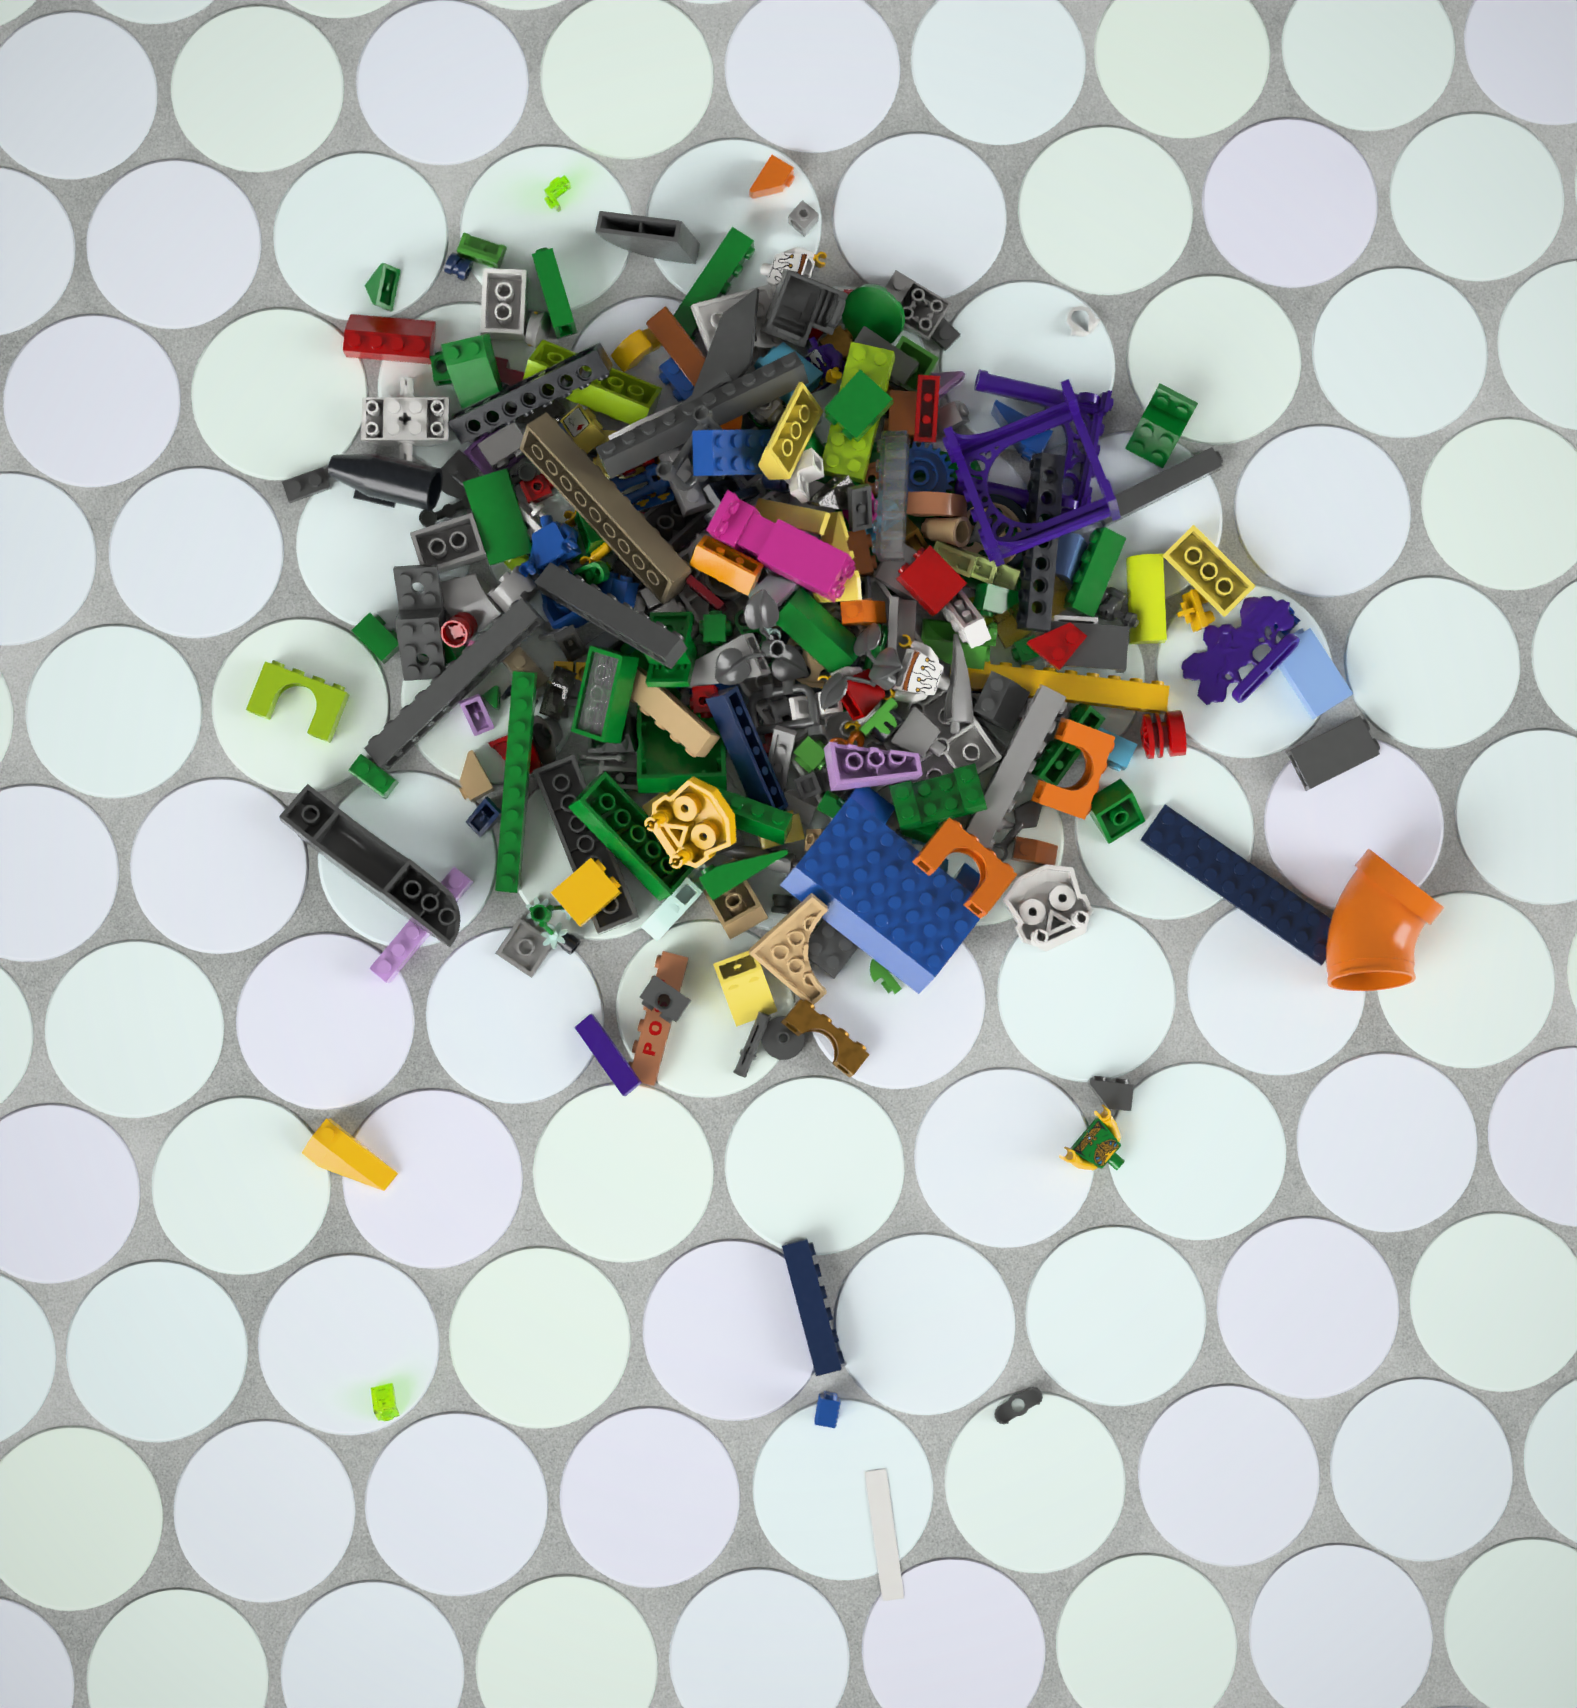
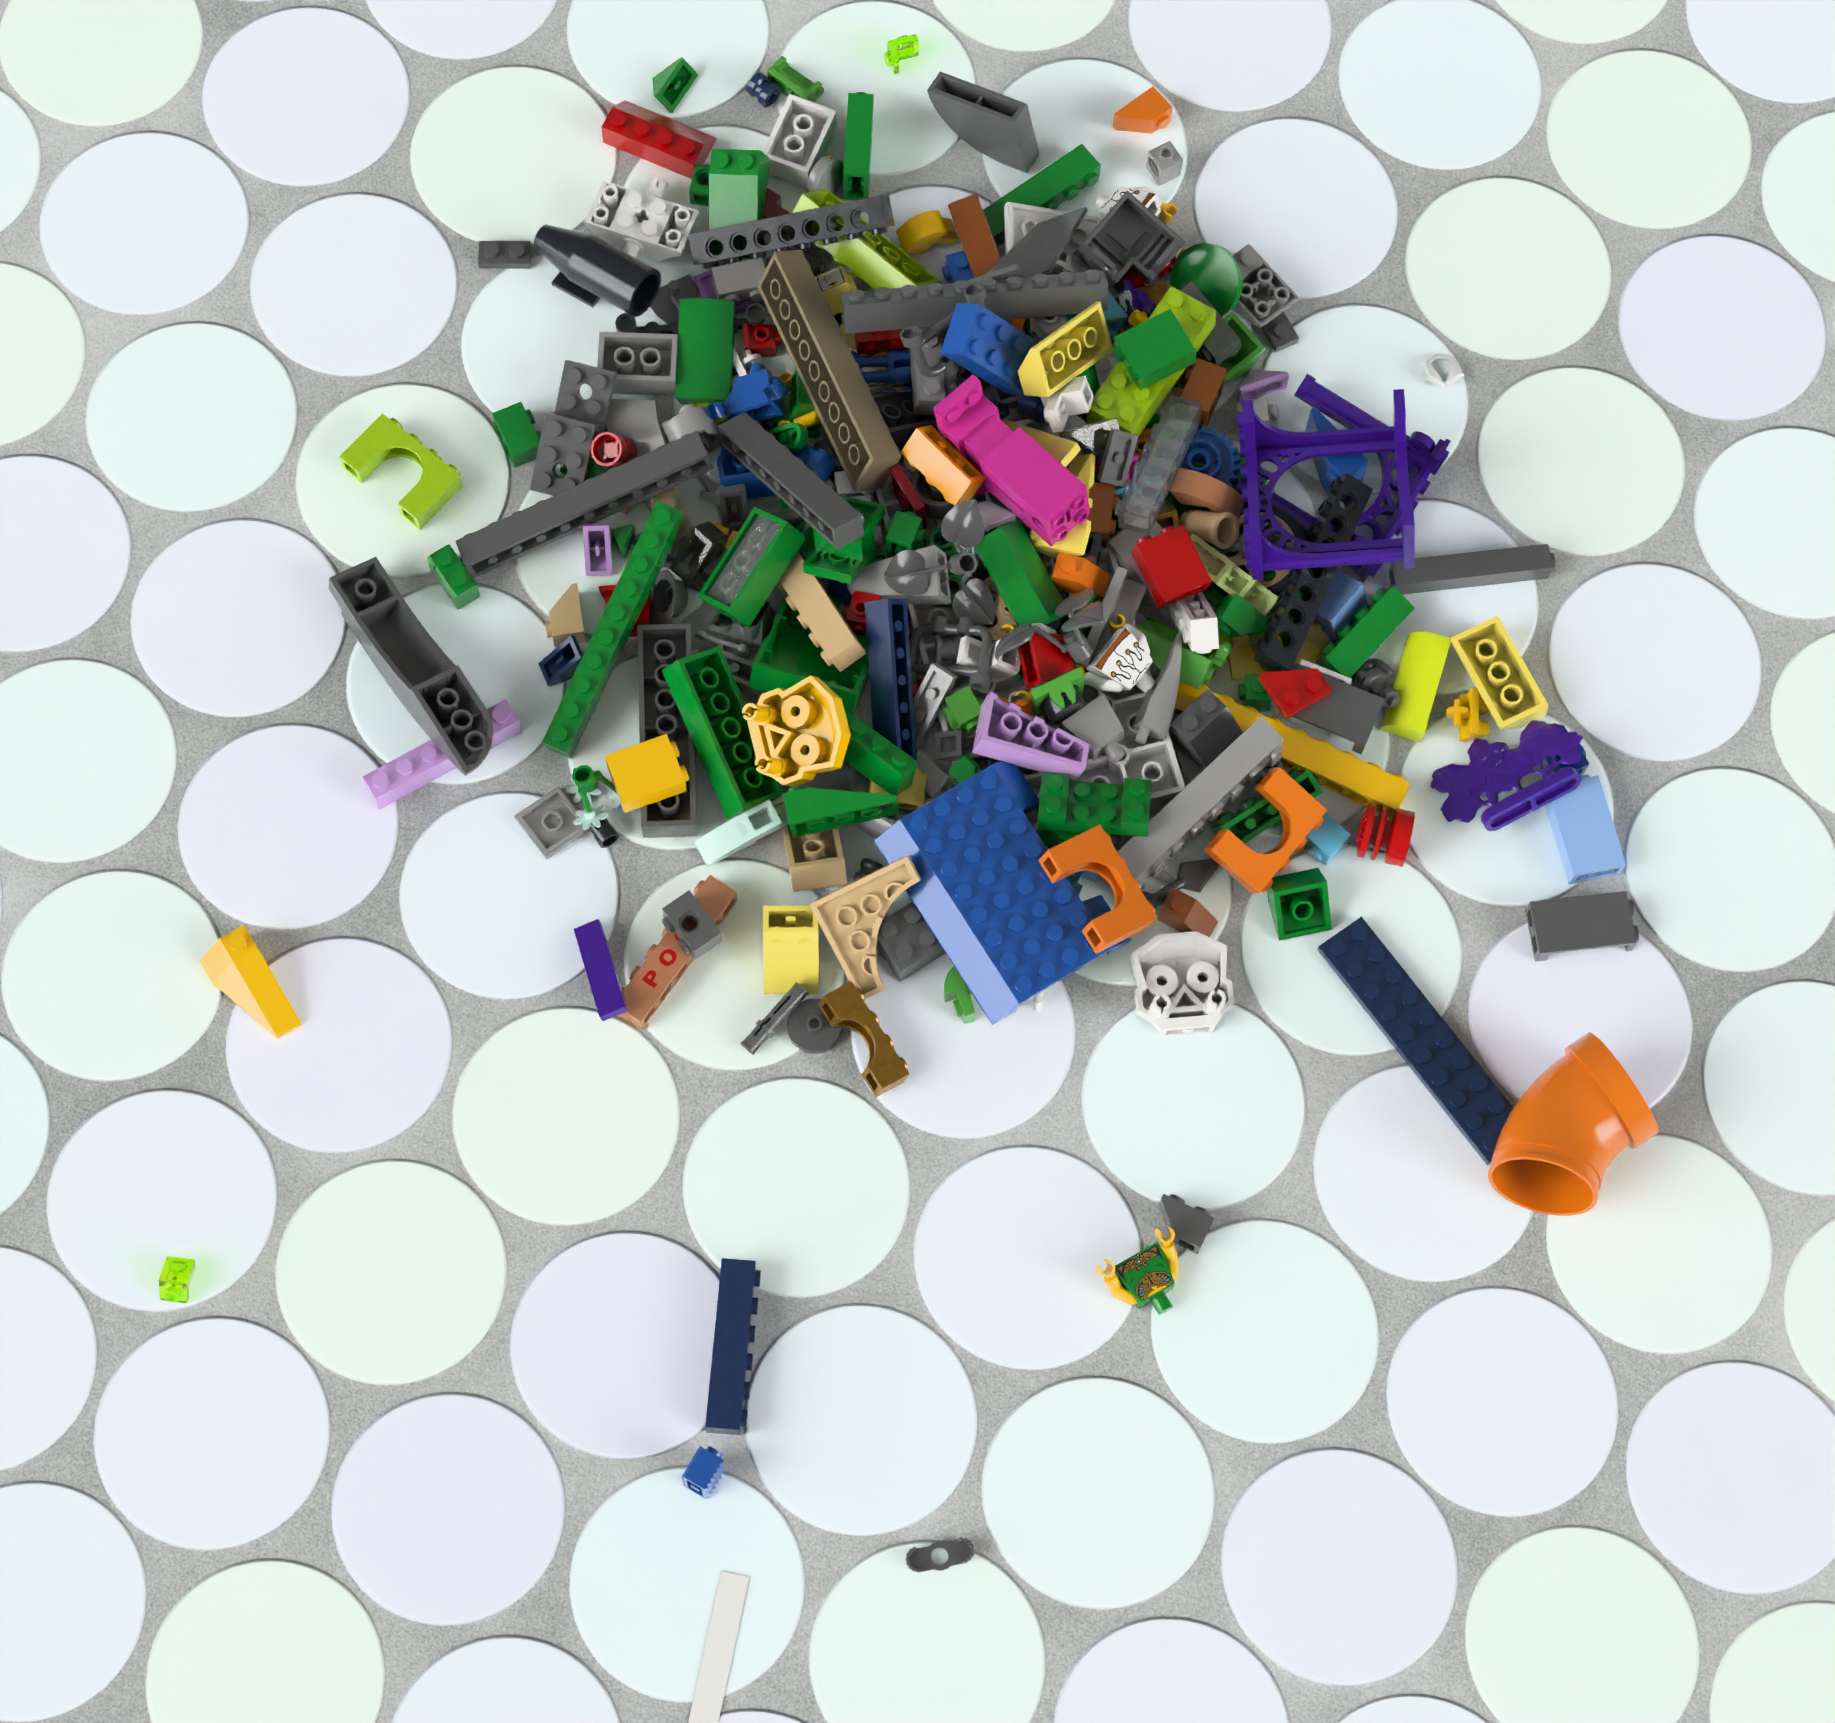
camera: 15 degrees right, 15 degrees down
red brick [913,375,940,442] -> none
green bracket [1125,383,1198,469] -> none

